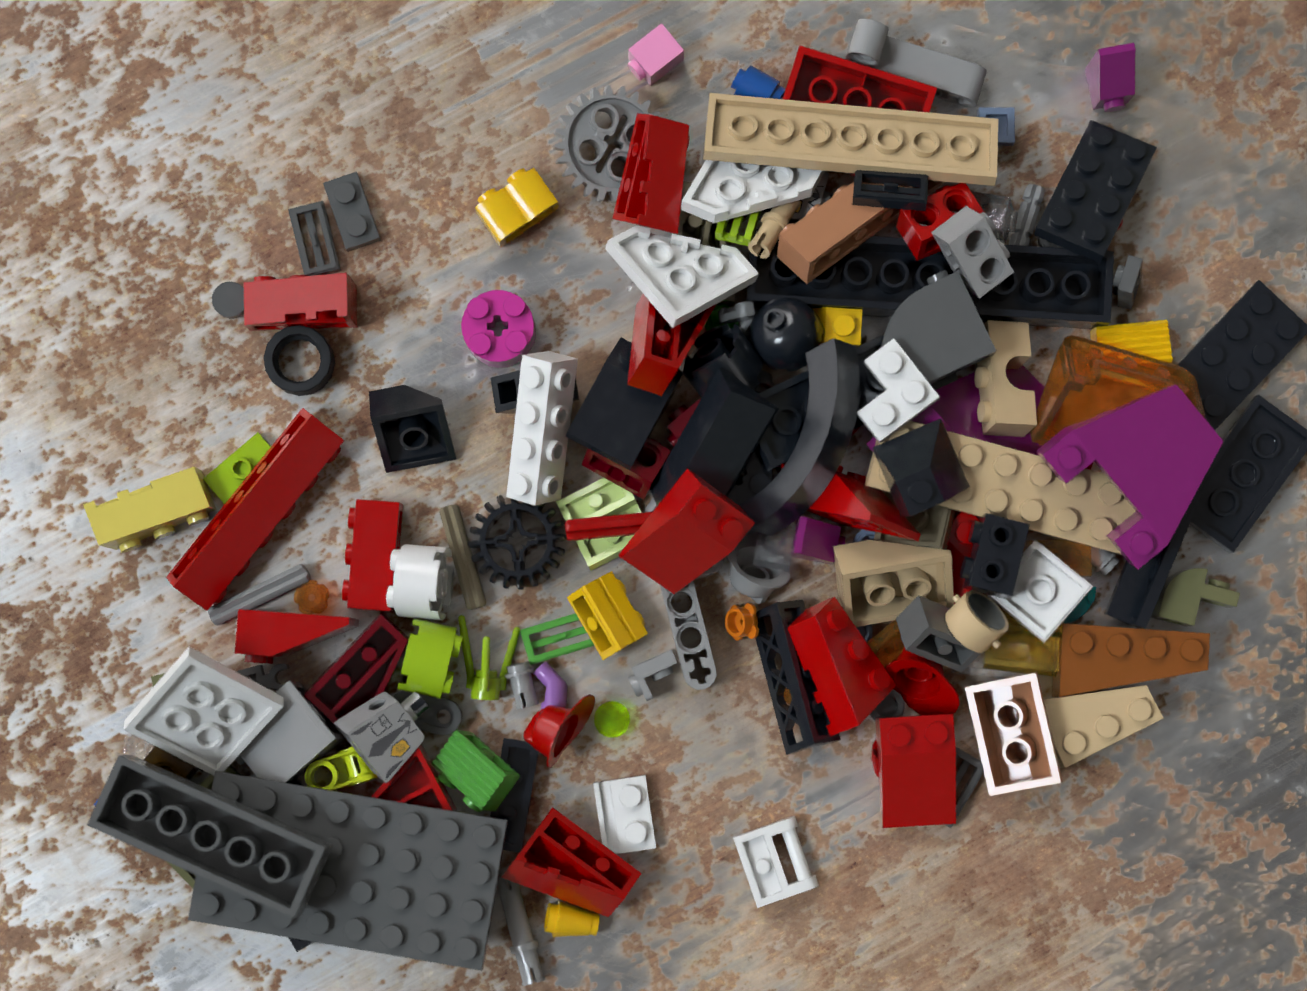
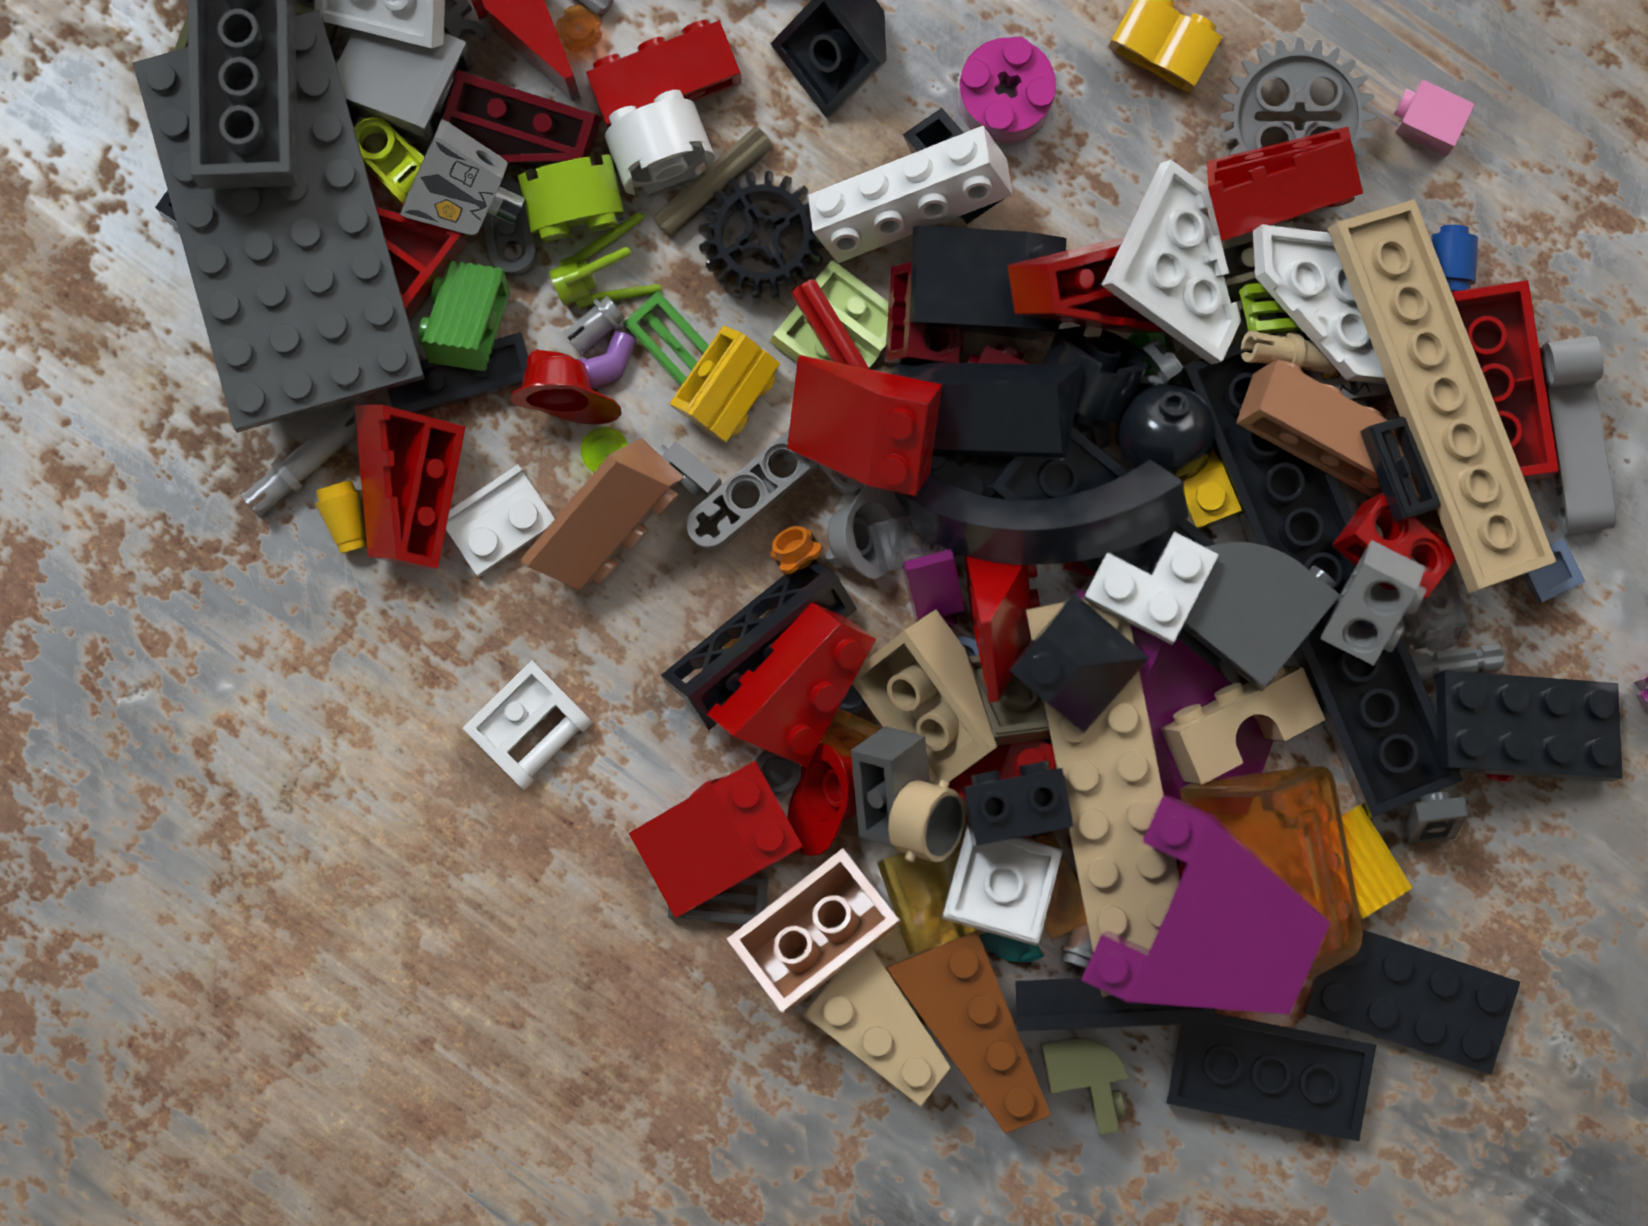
camera: 65 degrees right, 0 degrees up
none -> nougat slope [521,438,684,590]

